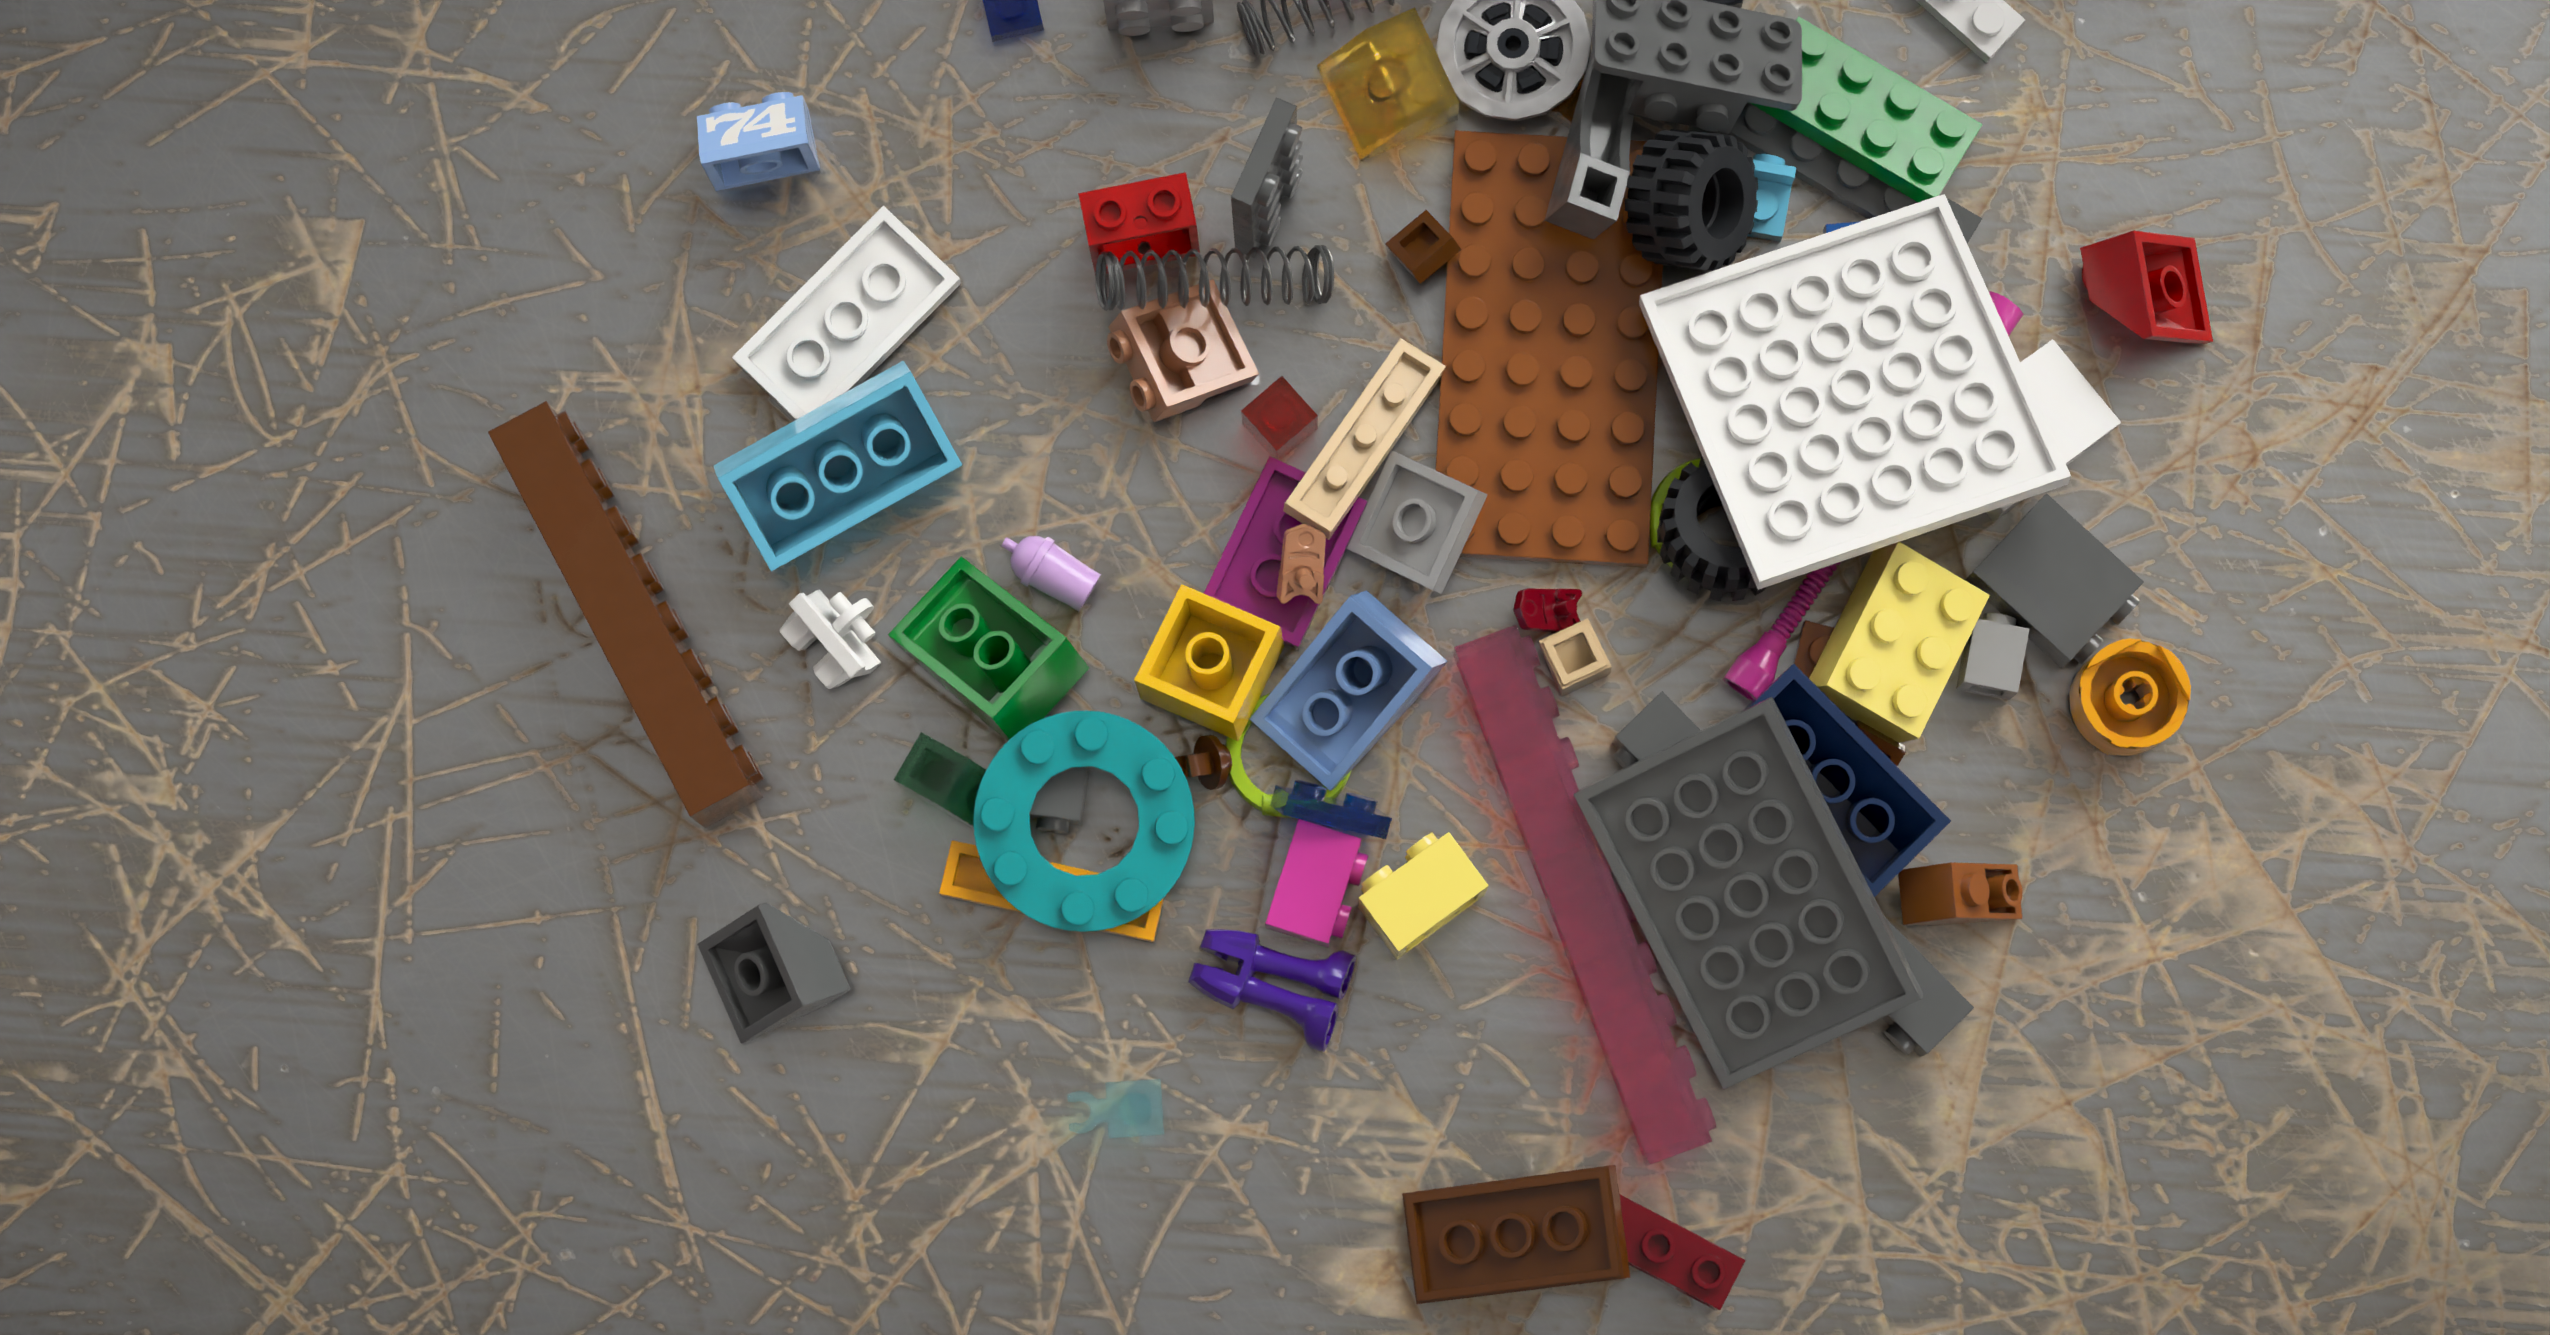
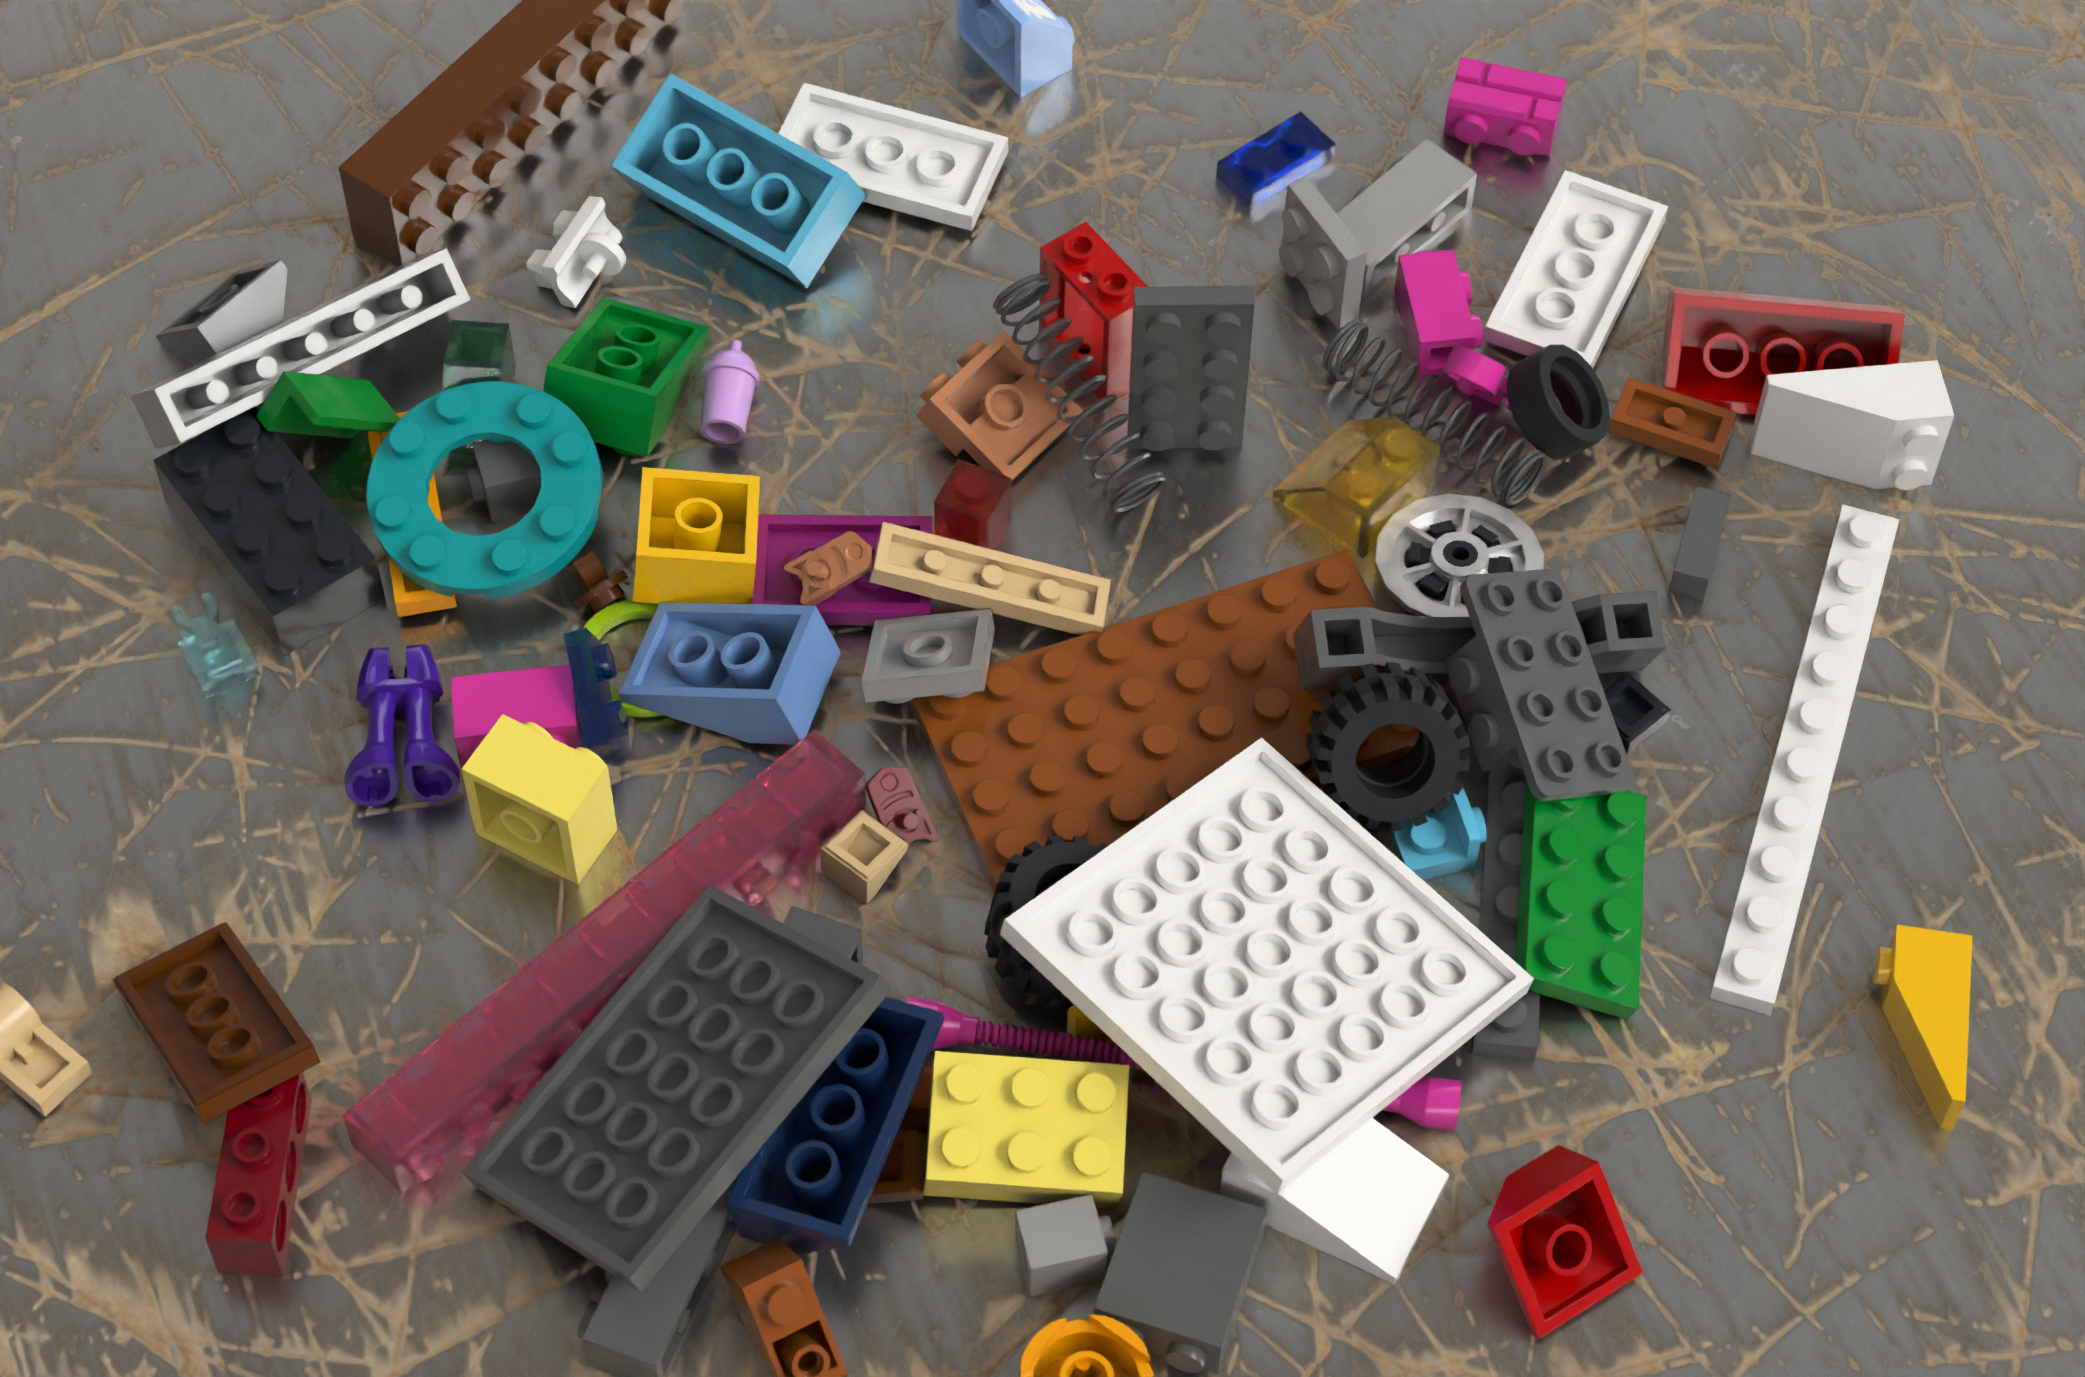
camera: 60 degrees right, 25 degrees down
reddish brown plate [1385,210,1461,284] -> none
none -> light grey brick [130,248,471,449]
none -> black brick [153,406,385,656]
none -> green panel [256,371,400,438]

